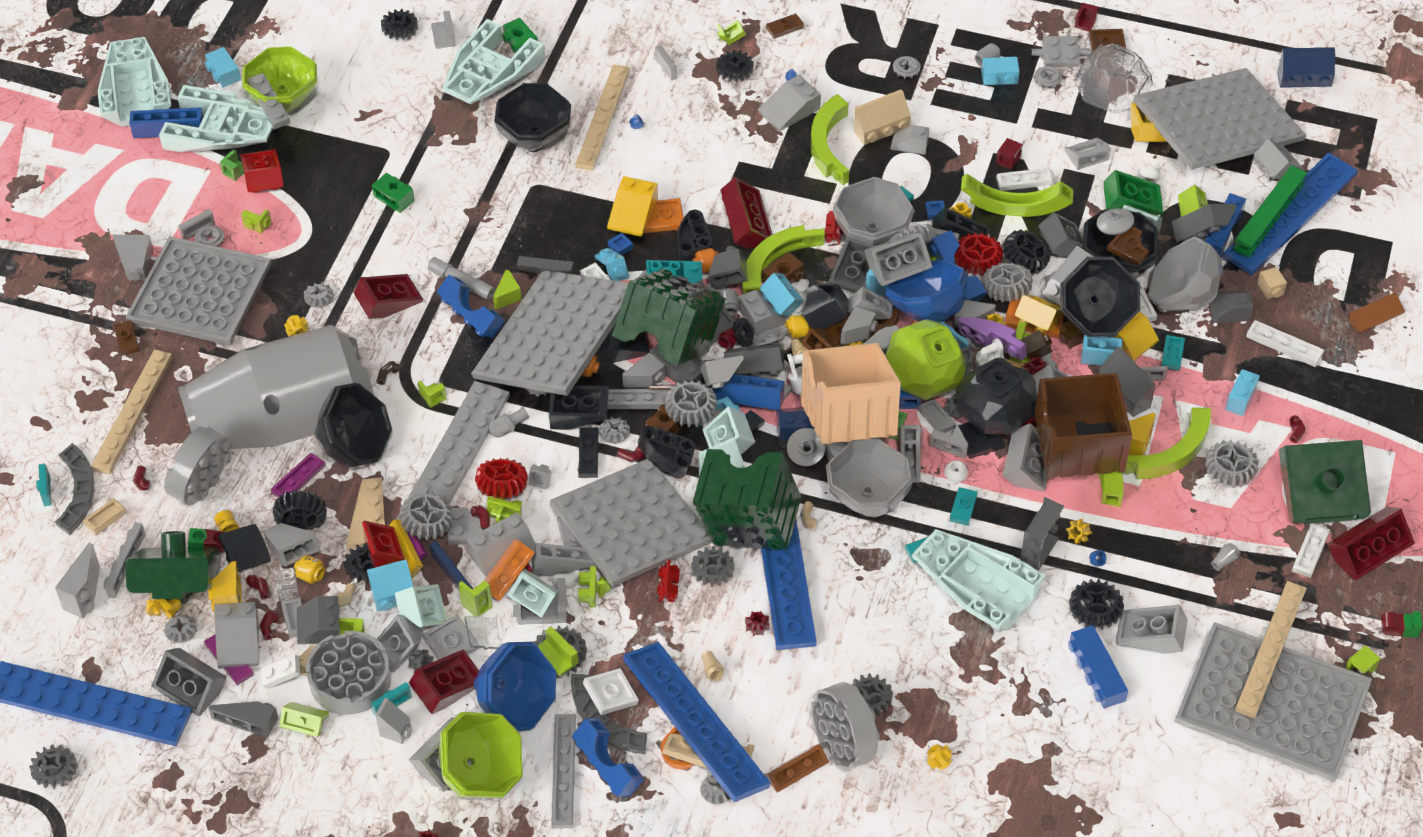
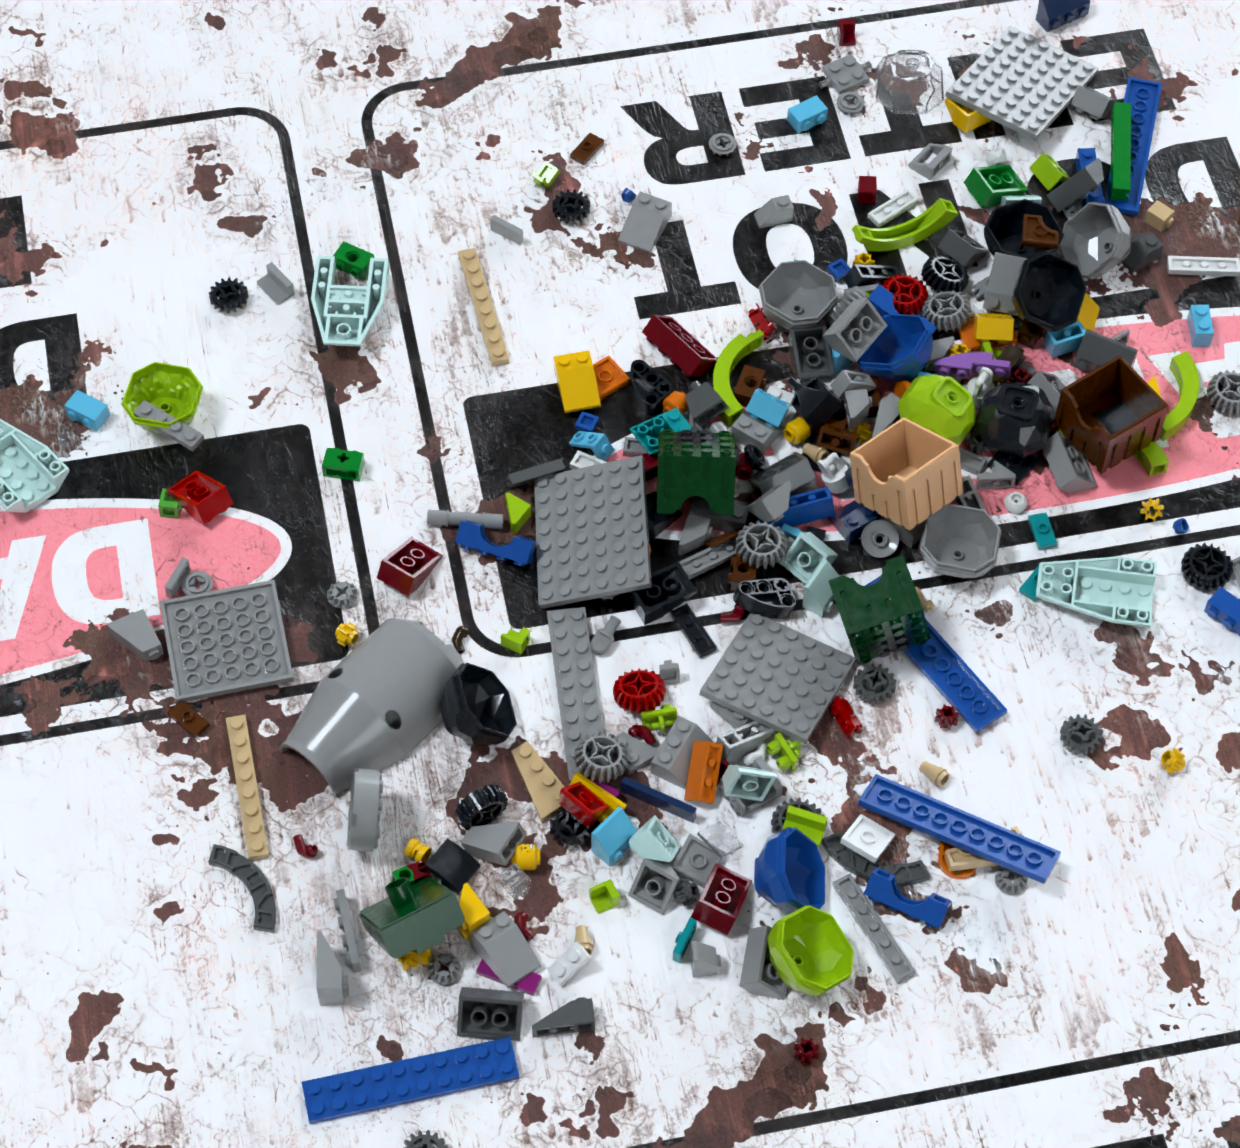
camera: 30 degrees left, 5 degrees up
teal plate [36,463,52,507] -> none
tan tile [83,498,127,535] -> none
blue brick [129,107,204,138] -> none
light aqua wedge [159,85,273,152] -> none
lime bracket [241,209,271,234] -> none
dark red arm [246,575,270,599] -> none
magenta tile [270,453,326,498] -> none
lime panel [279,702,329,737] -> none
light grey tile [281,598,302,638] -> none
dark grey slope [297,596,339,644] -> none
light grey brick [306,631,391,714] -> none
tan arm [334,583,356,607] -> none
lime panel [458,580,493,619] -> none
black rock [494,83,572,153] -> none
light grey gear [599,417,630,443] -> none
hinge [629,114,644,130] -> none
light grey dish [752,327,788,346] -> none
dark orange slope [764,744,829,793] -> none
lime arch [811,94,849,185] -> none
light grey brick [811,682,880,770] -> none
tan slope [854,90,911,145] -> none
light grey brick [974,43,1000,67] -> none
dark grey window [1020,497,1064,571] -> none
reddish brown tile [1088,29,1127,58] -> none
light grey dish [1097,209,1134,235] -> none
teal plate [1161,335,1185,371] -> none

